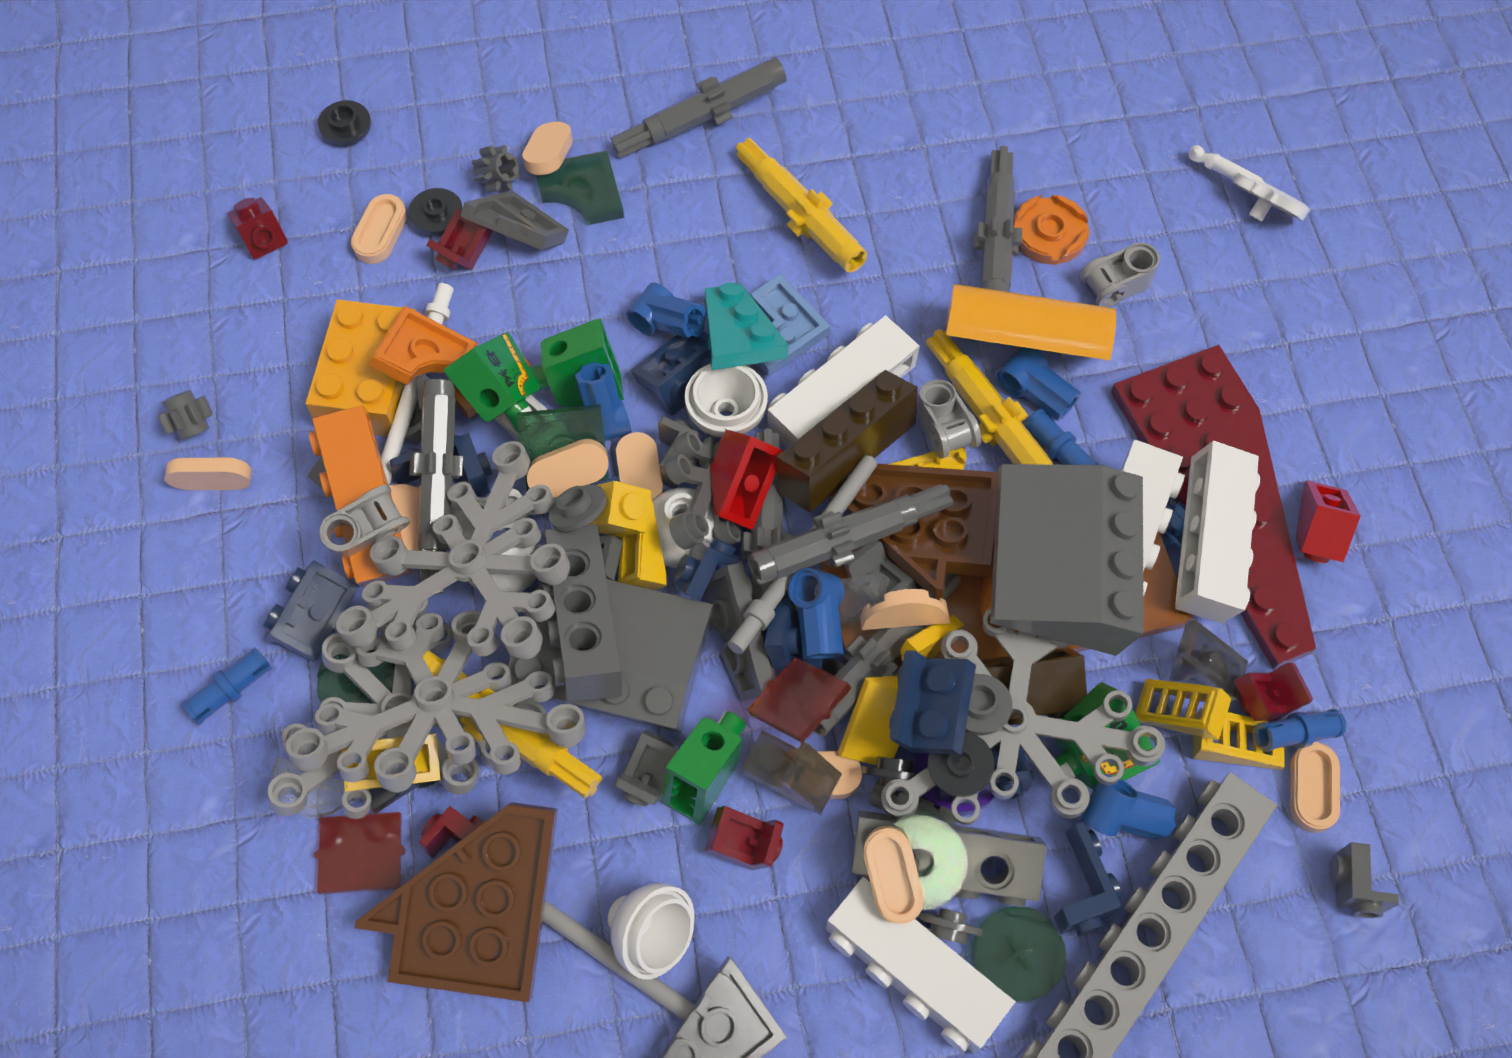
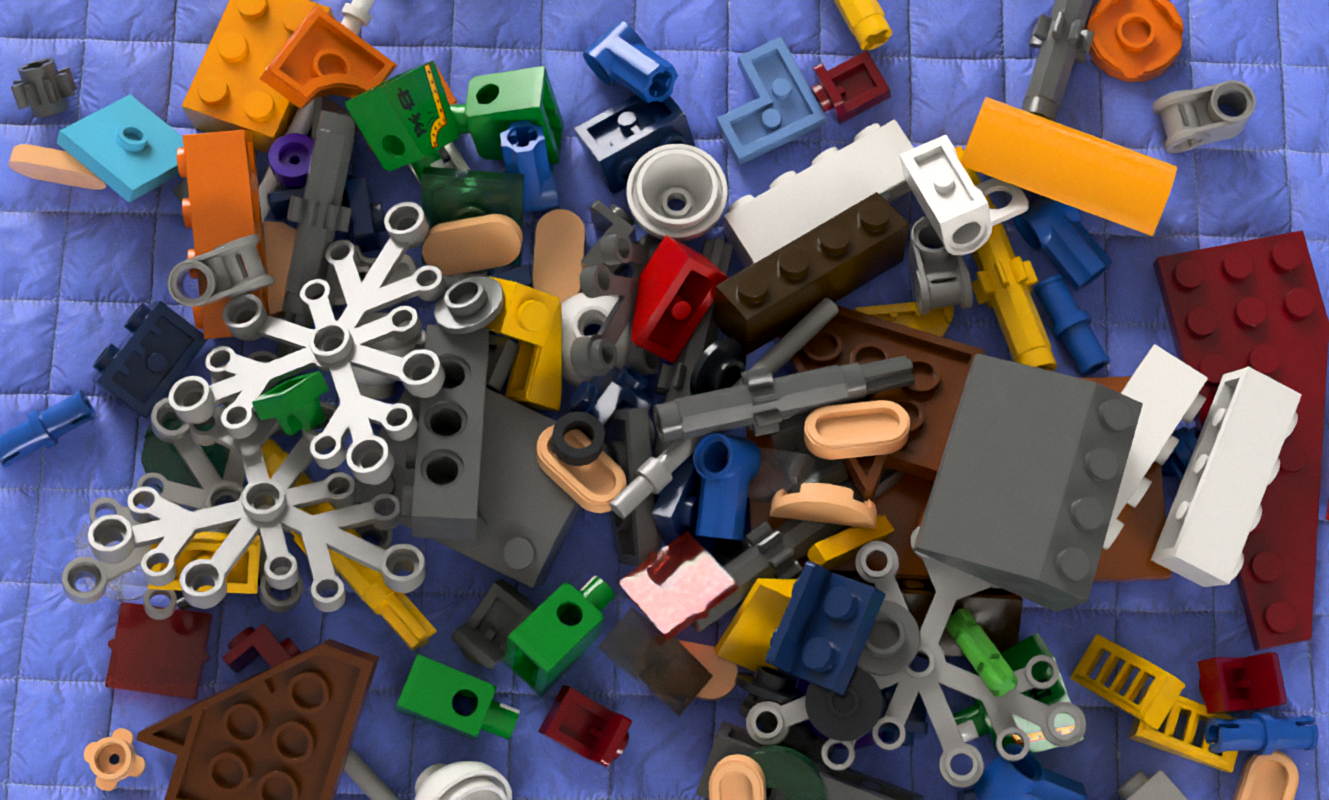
camera: 15 degrees right, 10 degrees up
teal wing [704,283,789,371] -> none
clear smoke slope [1169,618,1248,700] -> none
none -> medium azure plate [57,94,184,203]
none -> light nougat plate [84,728,146,791]
none -> green tile [252,371,329,435]
none -> dark purple tile [268,133,314,187]
none -> green torso [394,654,520,740]
none -> light nougat tile [536,425,626,513]
none -> black piece [551,411,605,466]
none -> black piece [690,338,746,395]
none -> light nougat tile [804,400,910,460]
none -> dark red bracket [810,50,891,124]
none -> white piece [900,135,1029,255]
none -> bright green axle [946,608,1018,697]

